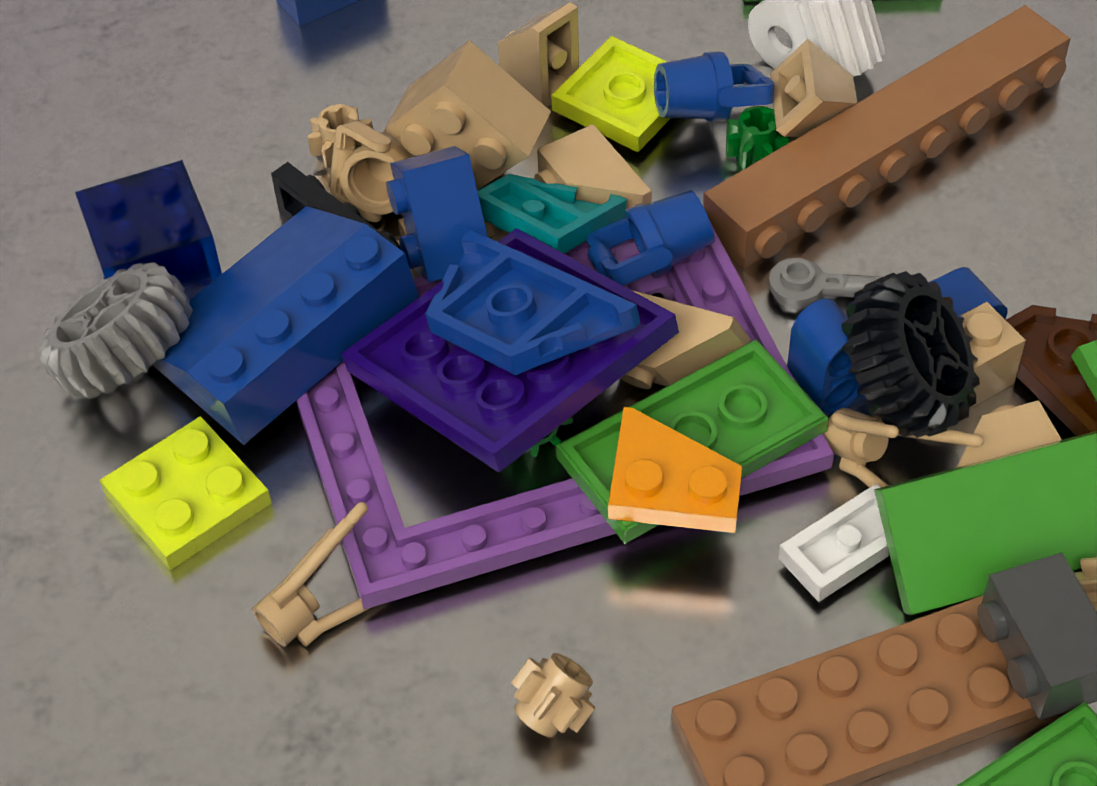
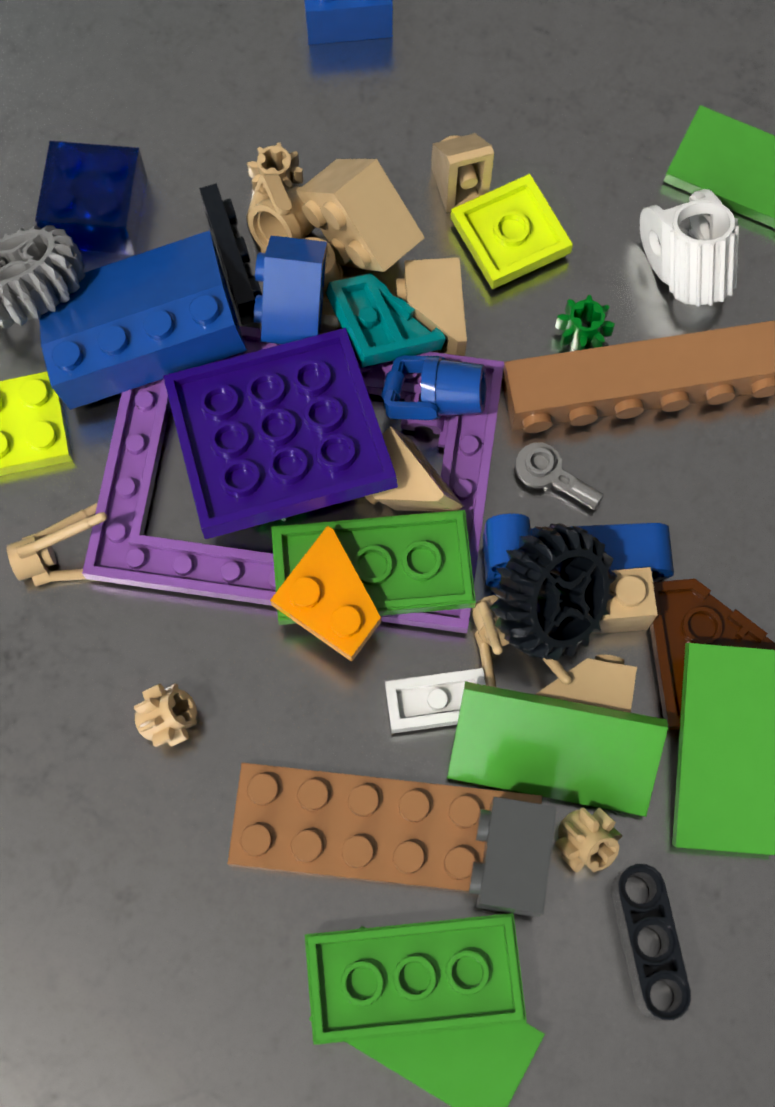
camera: 25 degrees right, 20 degrees up
blue wing [425,230,640,375] -> none
blue piece [654,51,774,122] -> none
tan slope [770,39,857,137] -> none

